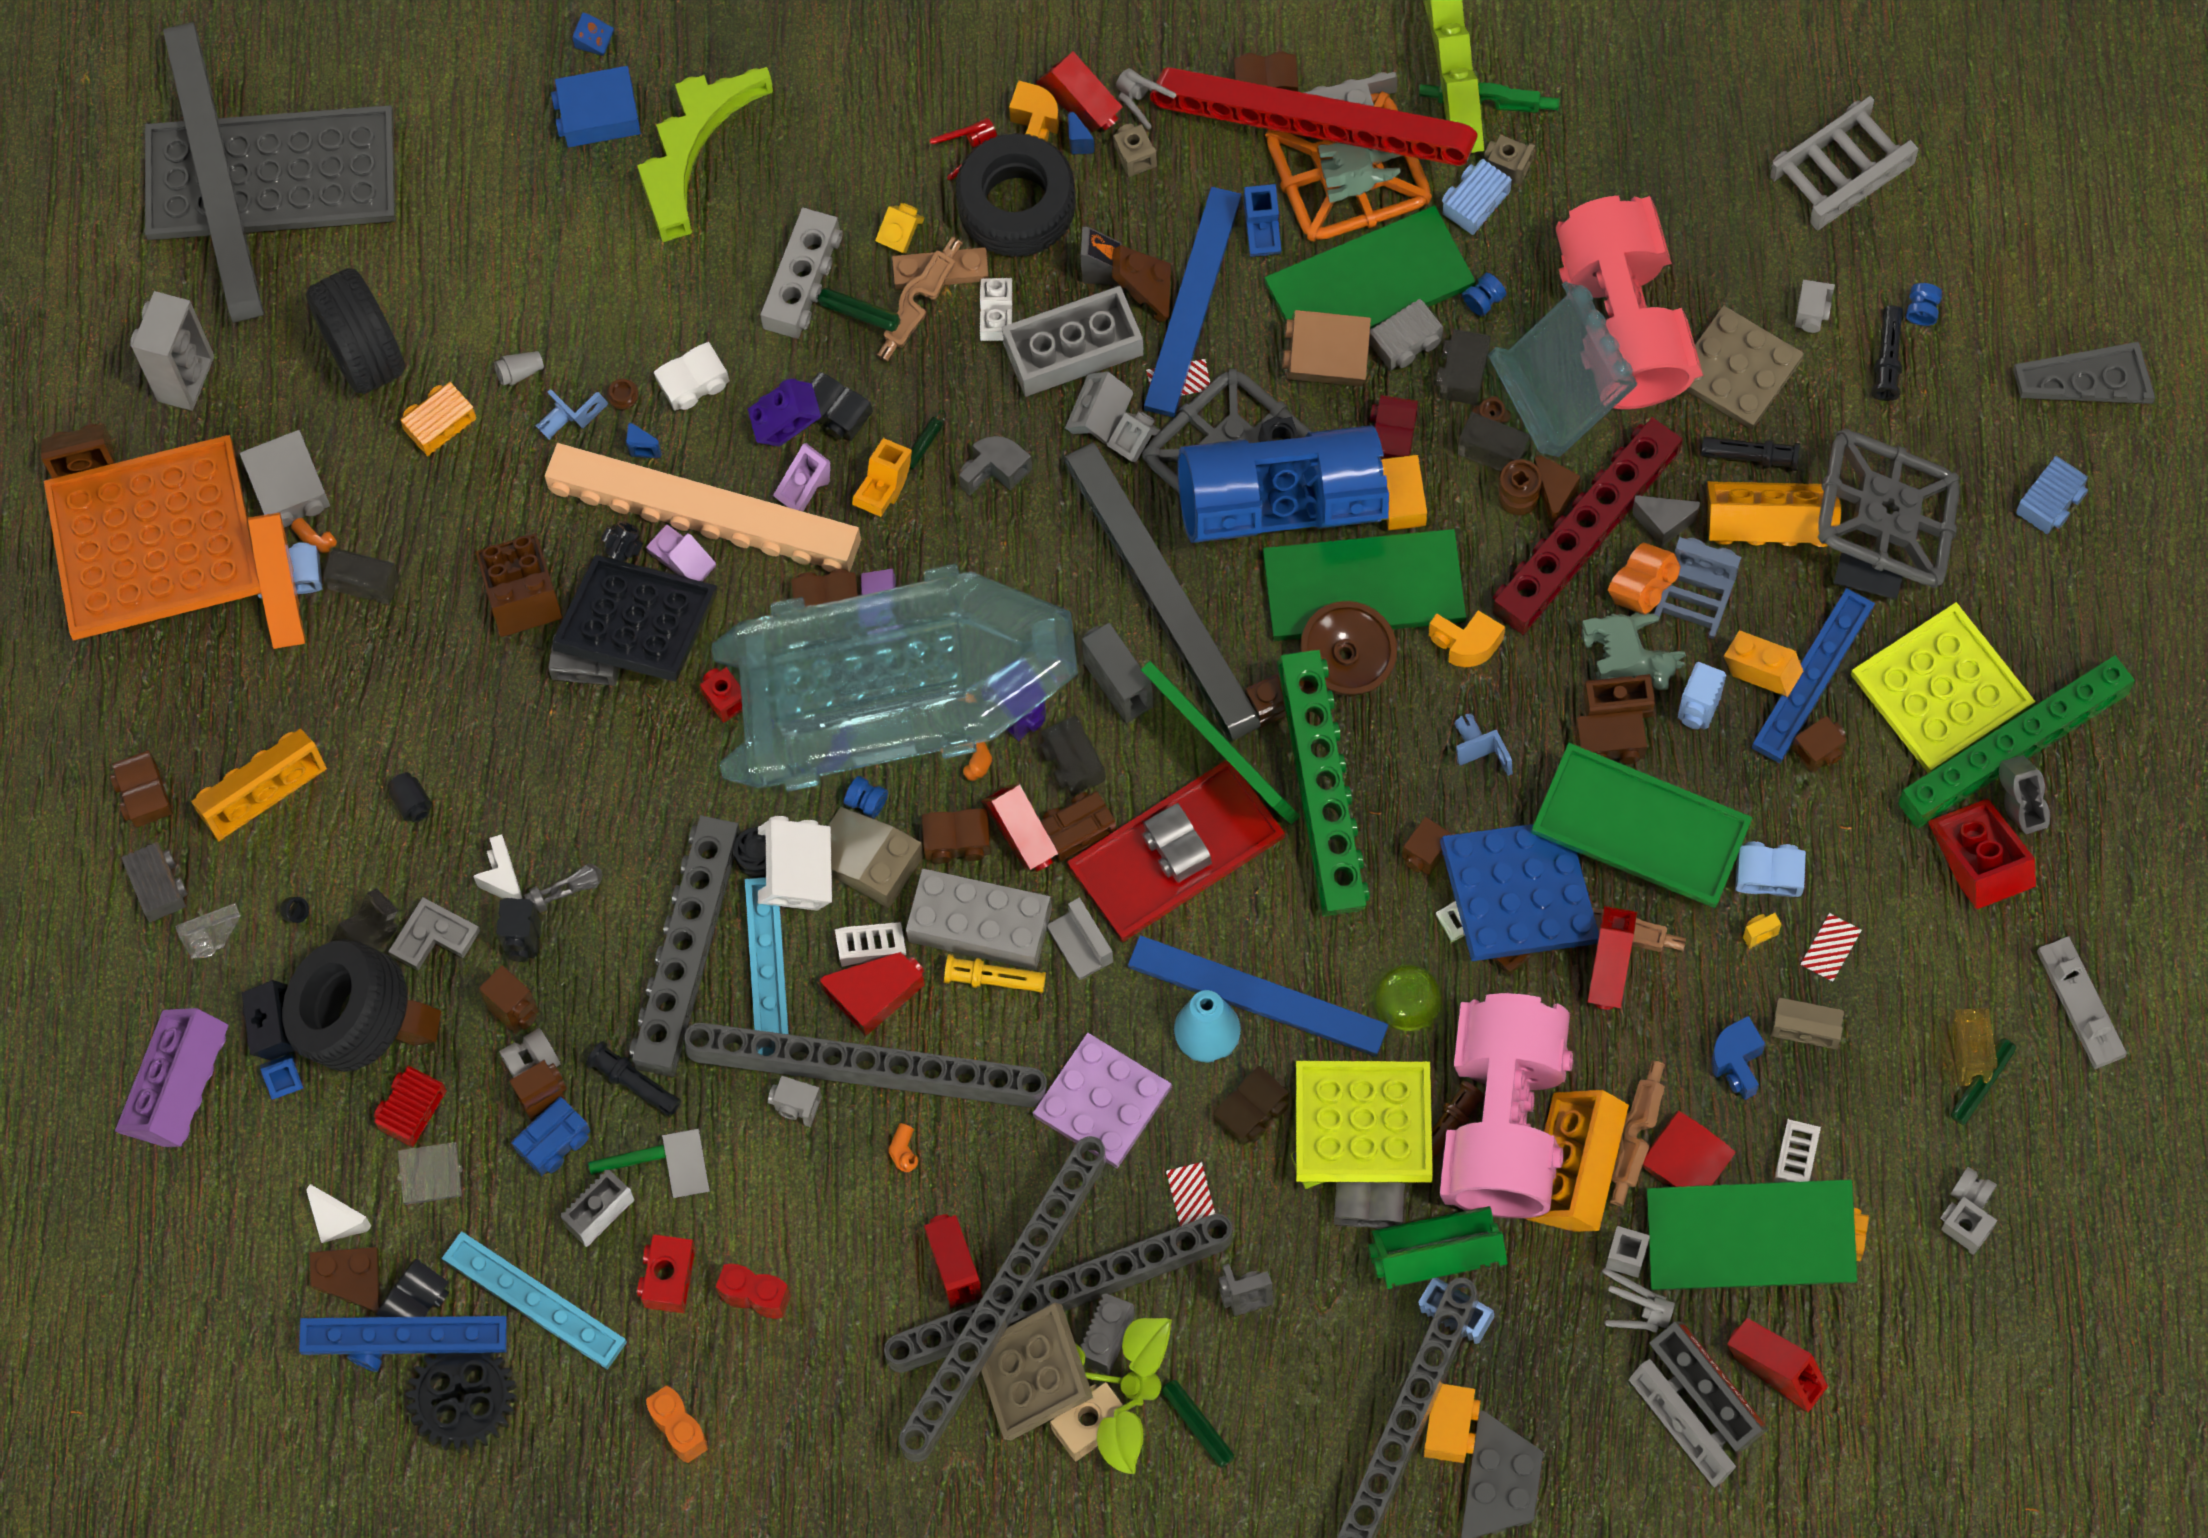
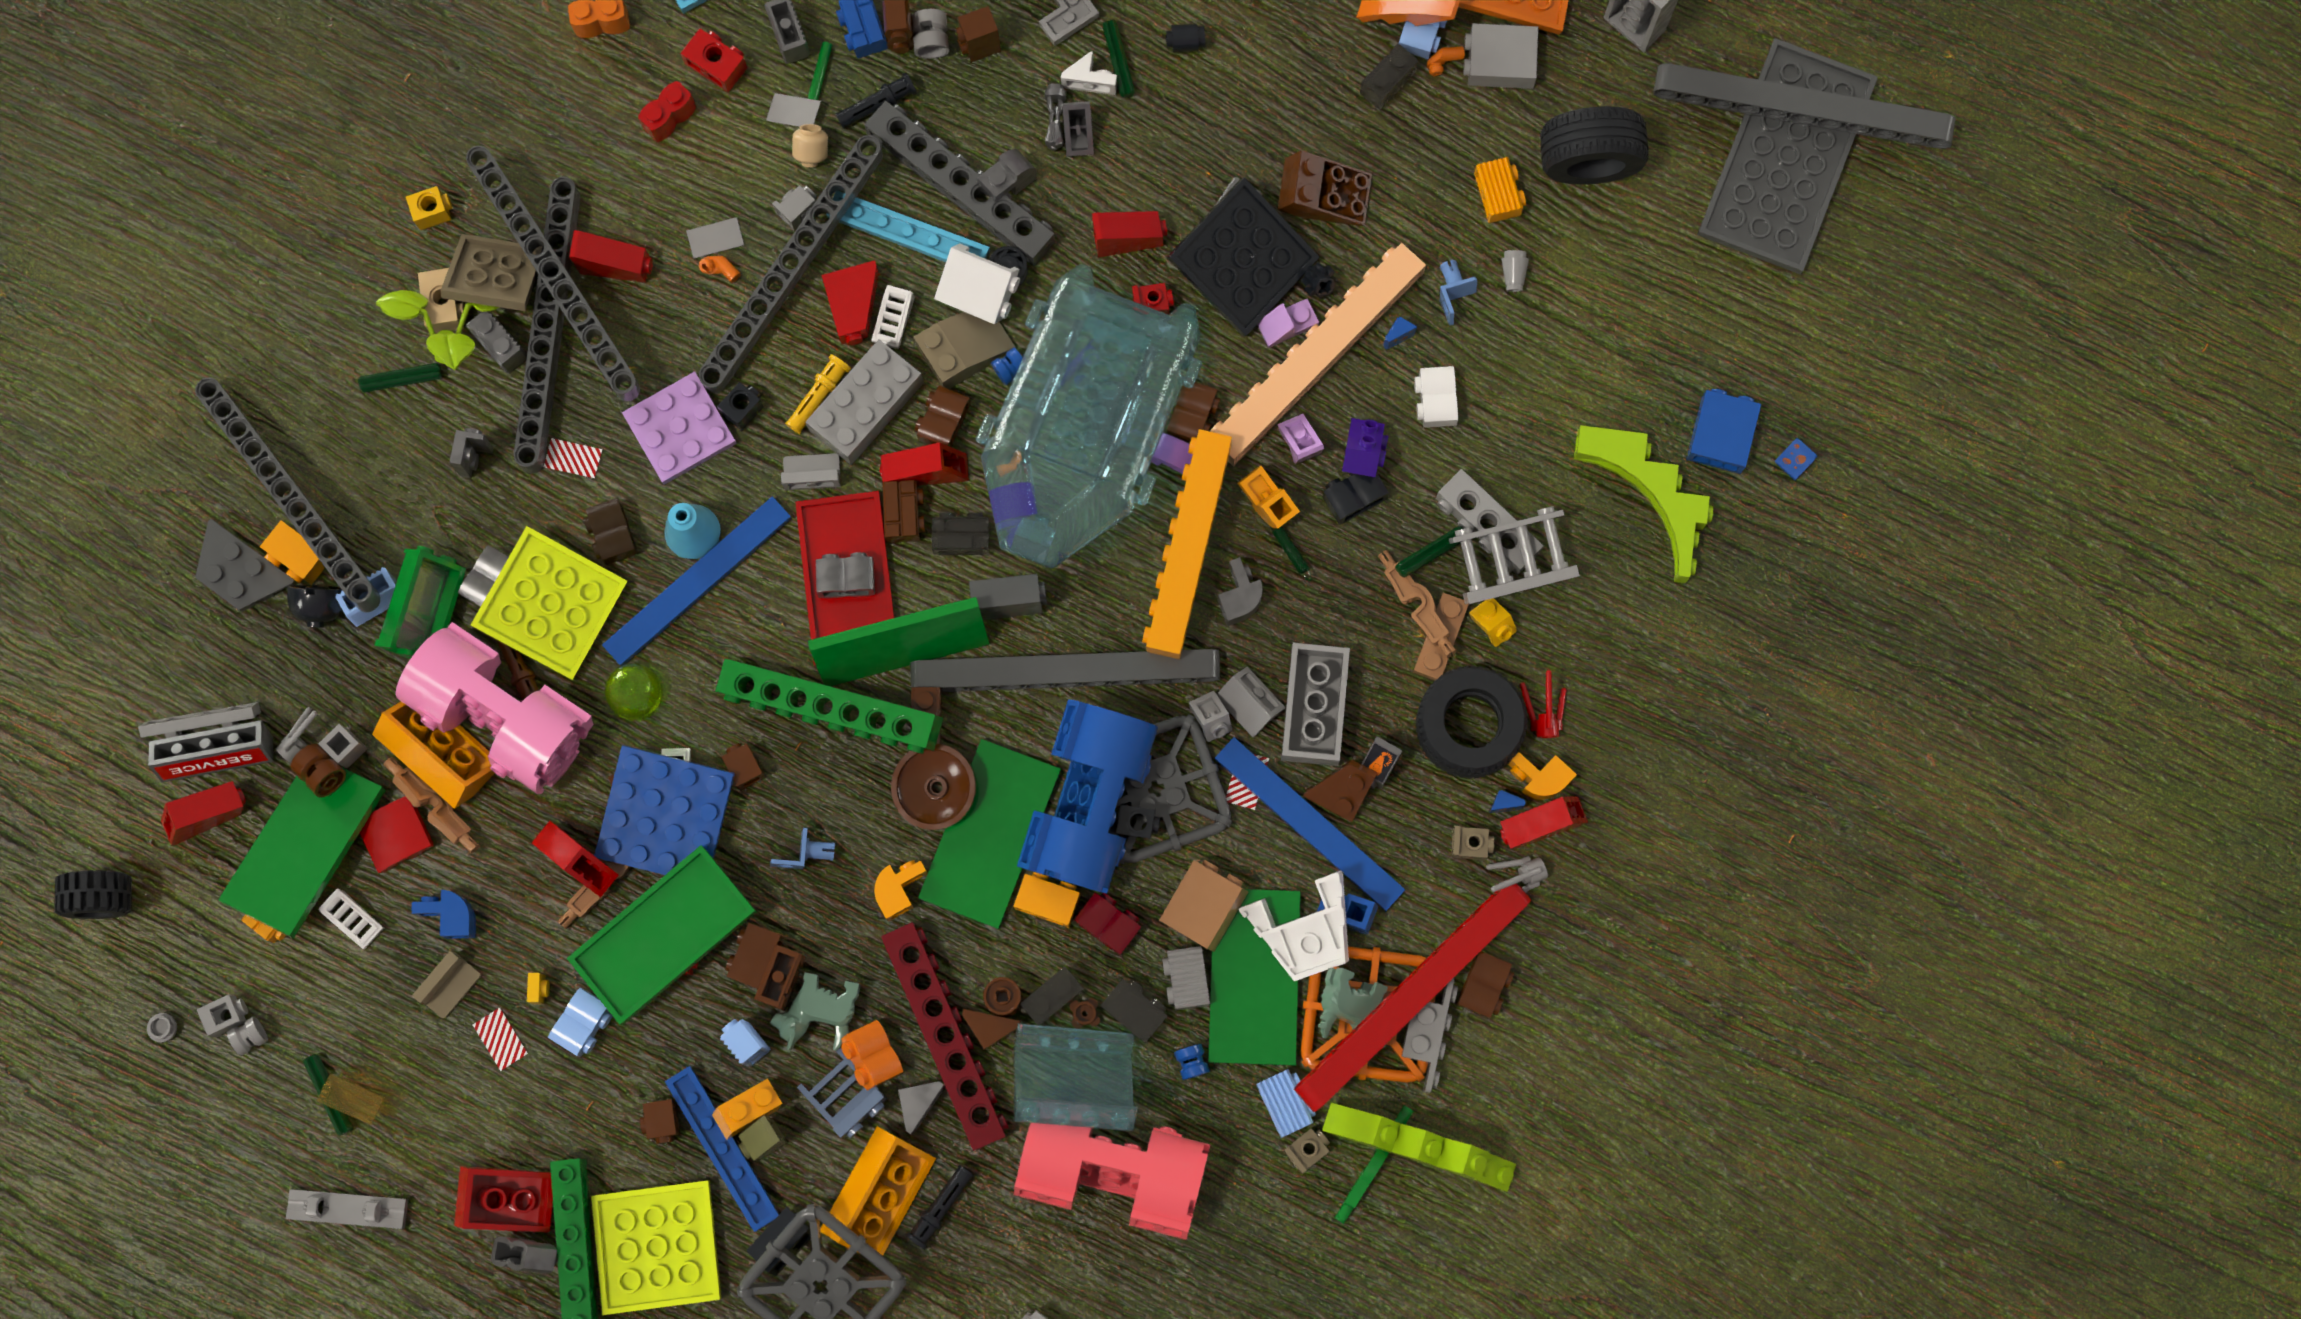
camera: 115 degrees right, 10 degrees up
black brick [496,898,542,962] -> none
reddish brown plate [607,379,639,410] -> none
white slope [980,278,1012,341] -> none
dark tan plate [1686,305,1804,430] -> none
none -> black tyre [55,870,132,919]
none -> light grey plate [147,1013,177,1043]
none -> black cylinder [287,585,342,628]
none -> reddish brown wheel [290,743,346,798]
none -> yellow brick [406,186,453,231]
none -> light grey sticker [686,217,744,259]
none -> black brick [717,382,764,431]
none -> olive slope [739,1115,788,1162]
none -> tan head [792,124,828,167]
none -> flat silver brick [977,149,1037,202]
none -> flat silver slope [1062,101,1094,156]
none -> red slope [1092,211,1168,258]
none -> dark green axle [1103,20,1135,98]
none -> light orange brick [1142,429,1232,659]
none -> white wing [1239,871,1349,981]
none -> light grey fence [1449,506,1579,605]

